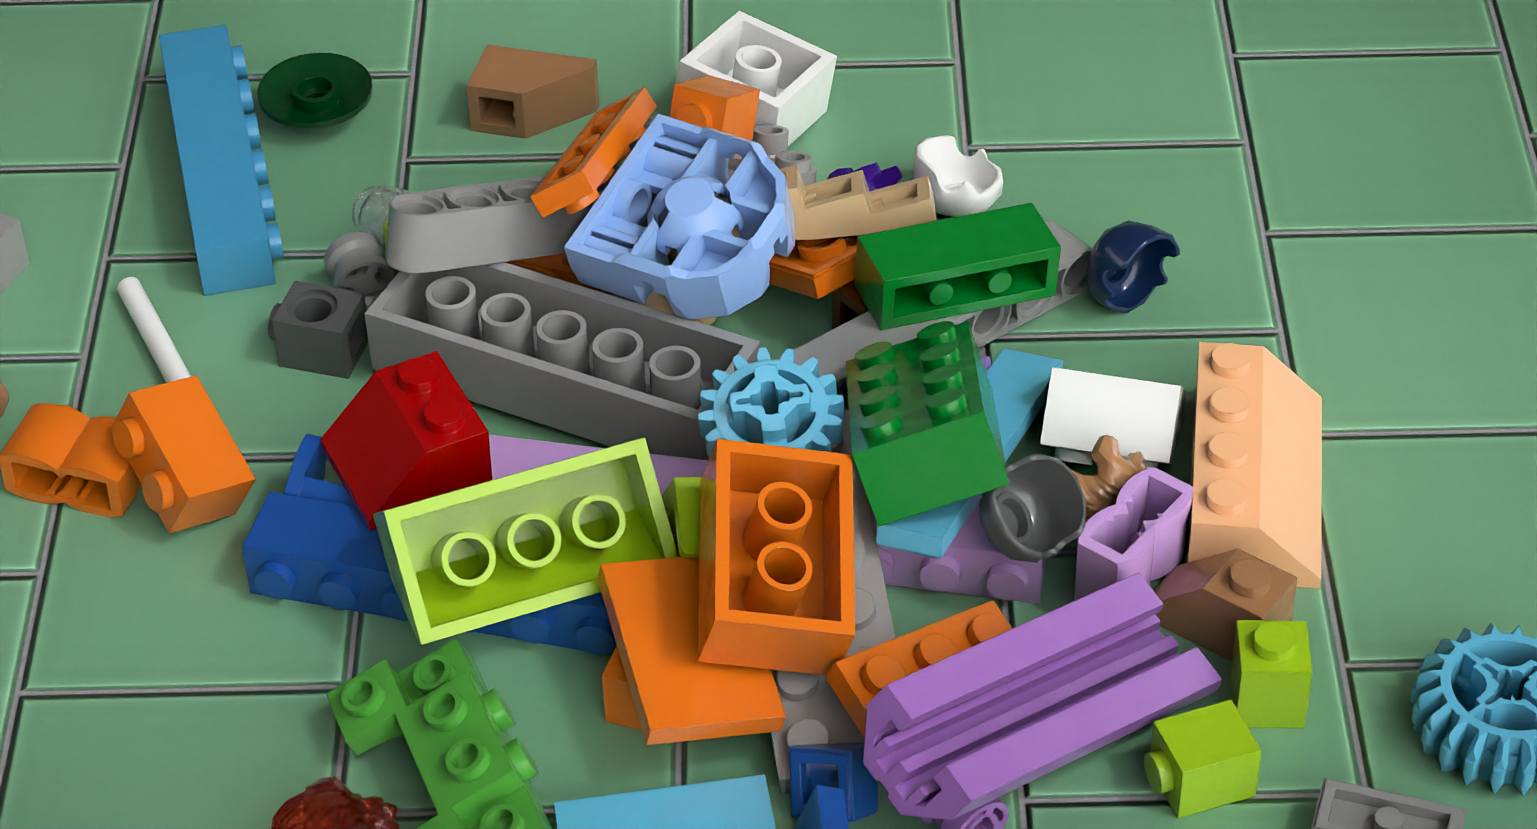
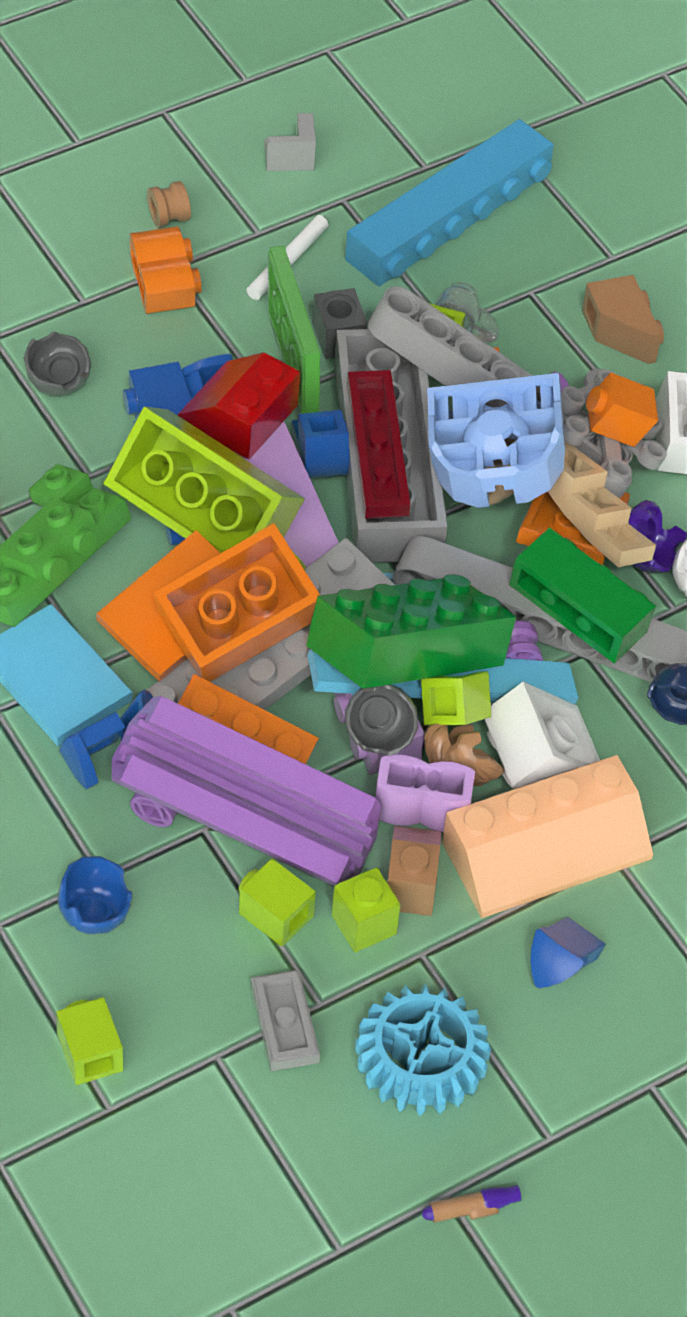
camera: 55 degrees right, 10 degrees up
orange brick [111,375,256,534] -> none
dark green dish [257,53,373,129] -> none
orange plate [530,87,657,218] -> none
medium azure gear [698,347,845,457] -> none
none -> dark grey hair [23,331,91,396]
none -> bright green tile [268,245,320,414]
none -> blue brick [292,410,349,479]
none -> dark red plate [347,370,411,518]
none -> lime panel [421,671,492,725]
none -> blue tile [530,917,606,988]

